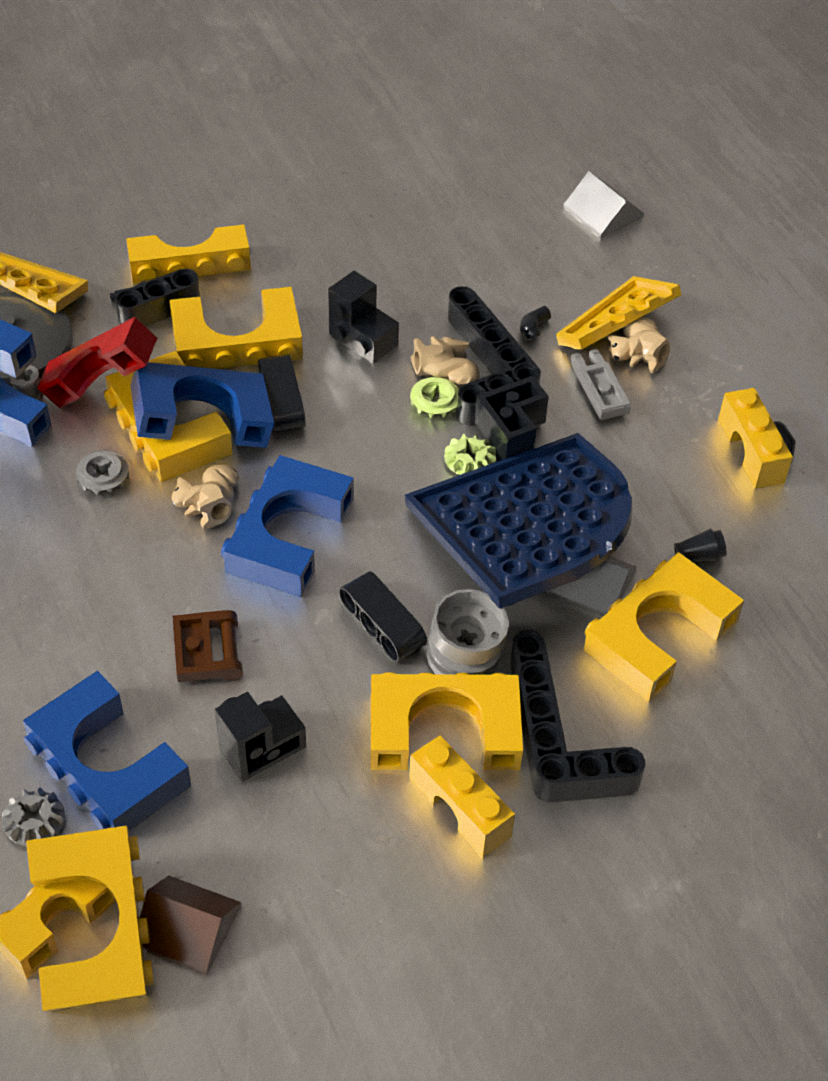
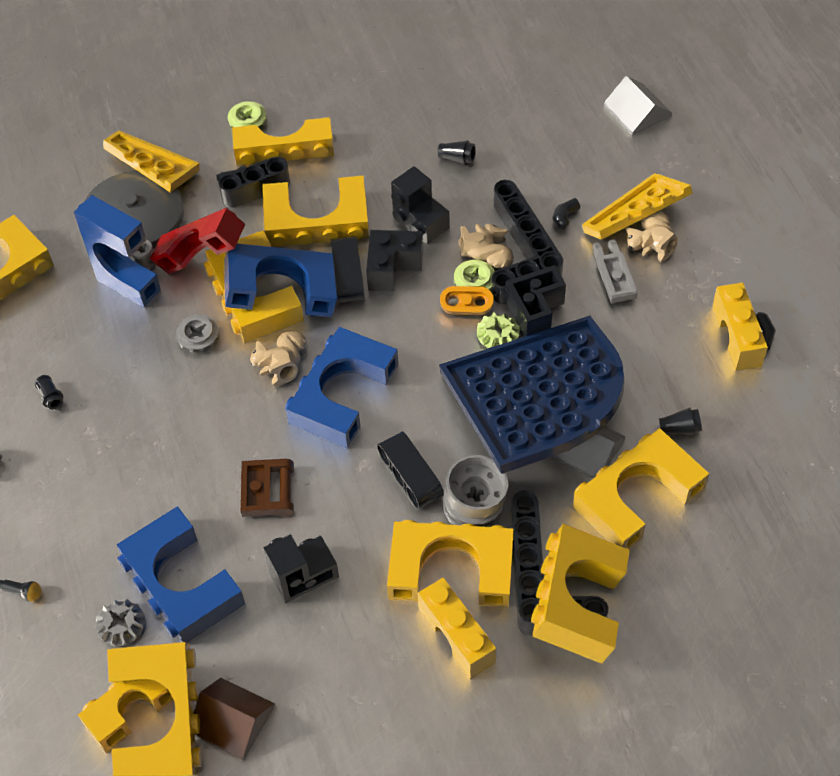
camera: 10 degrees right, 5 degrees up
none -> yellowish green gear [228,102,267,127]
none -> black brick [366,230,423,291]
none -> black cone [438,140,476,165]
none -> light orange plate [440,286,493,315]
none -> yellow arch [531,523,630,664]

